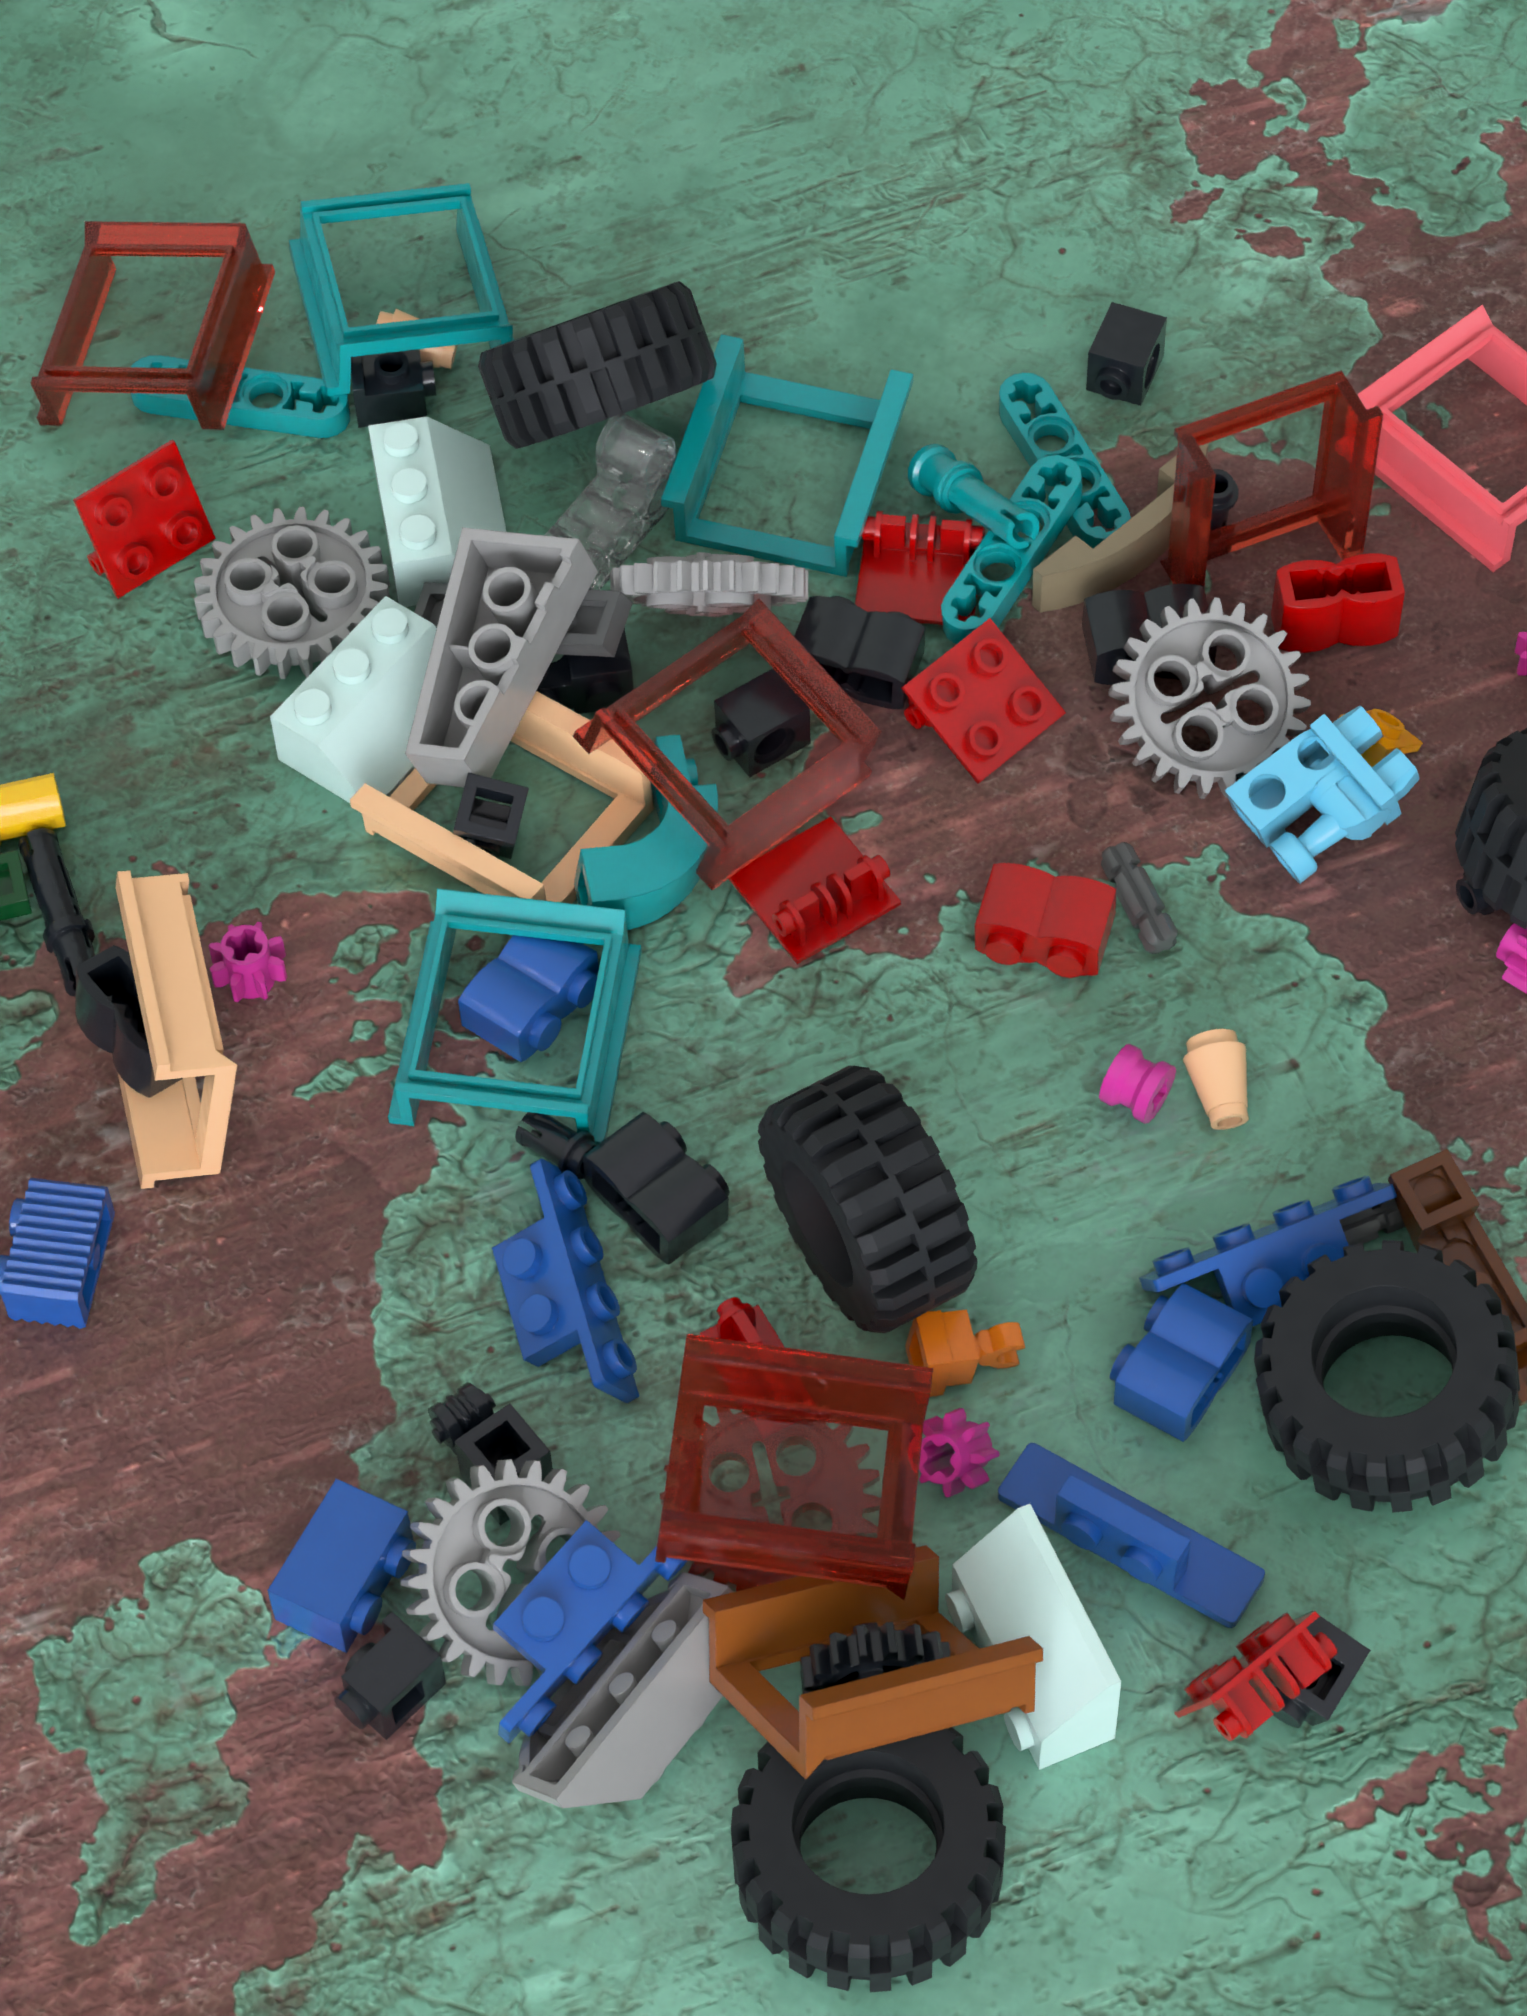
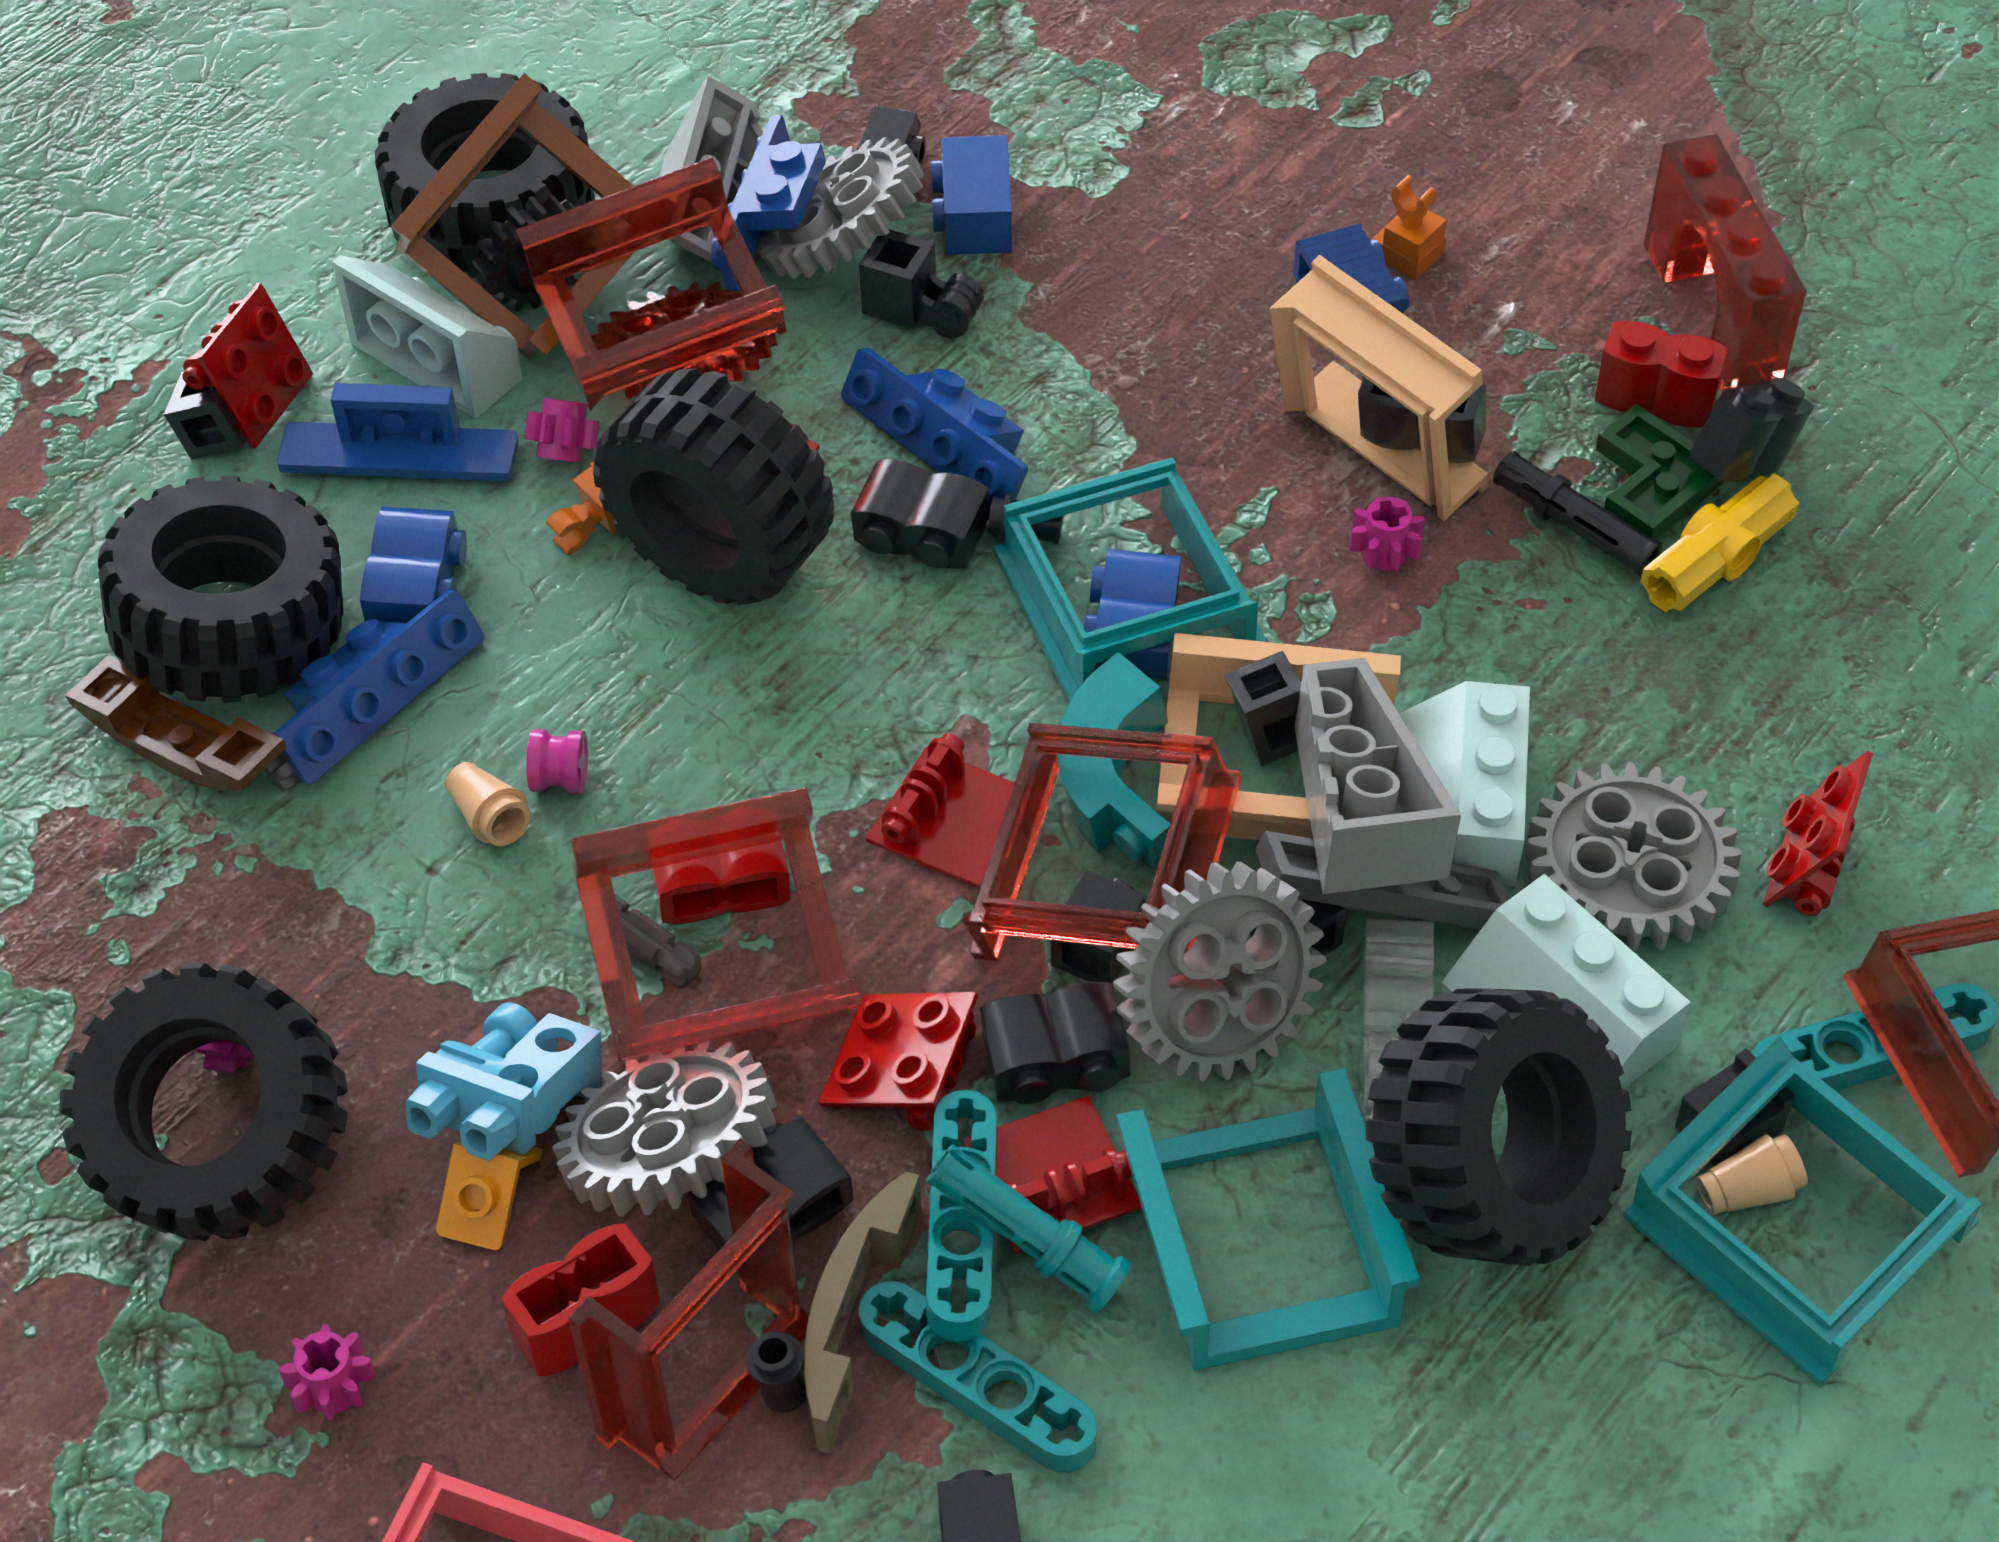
camera: 150 degrees right, 5 degrees down
none -> clear red piece [570,787,862,1062]

